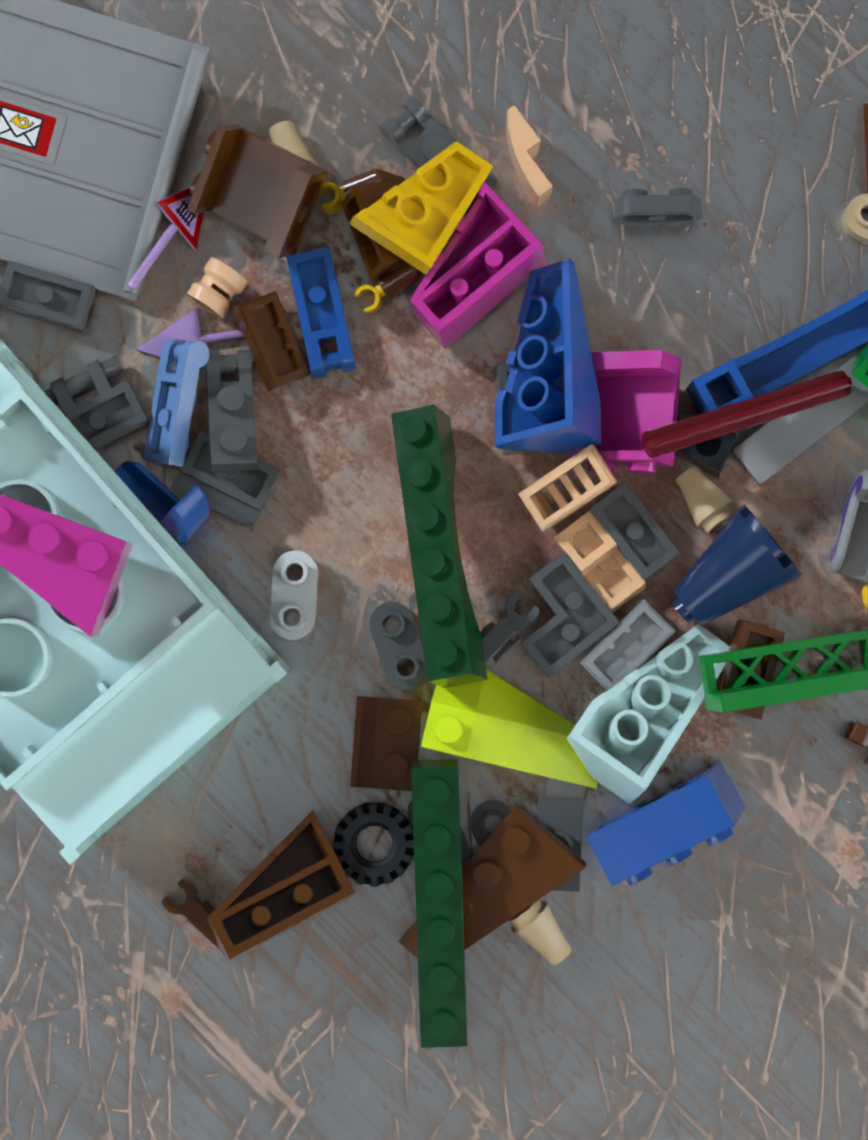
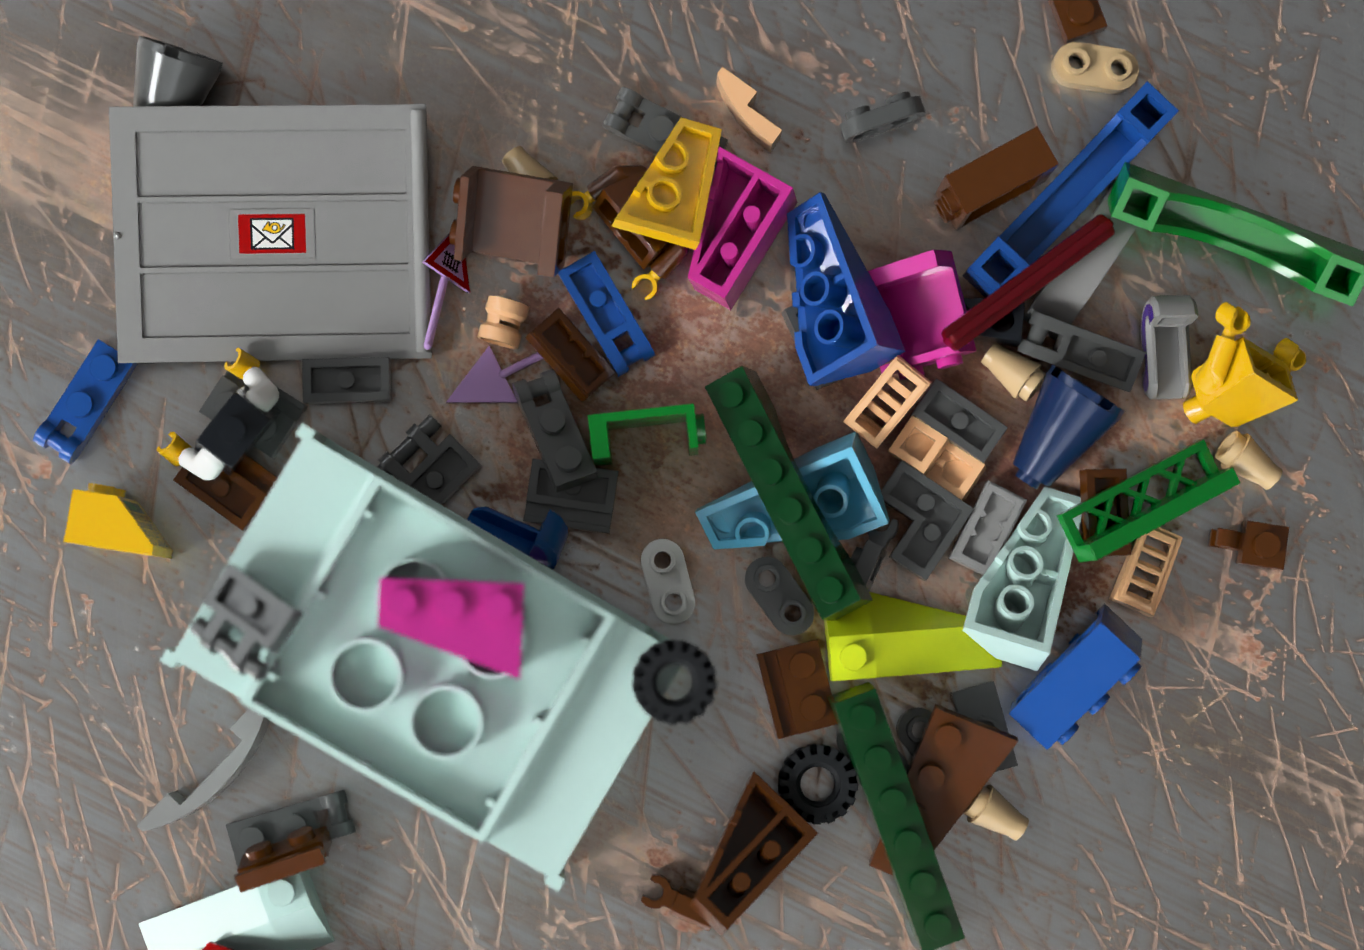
camera: 25 degrees left, 0 degrees up
medium blue plate [143,339,209,467] -> none
none -> green panel [588,403,706,466]
none -> black tyre [632,640,717,725]
none -> medium azure wedge [695,432,889,550]
none -> reddish brown window [934,126,1059,230]
none -> dark grey plate [1017,310,1146,393]
none -> light nougat slope [1108,527,1183,617]

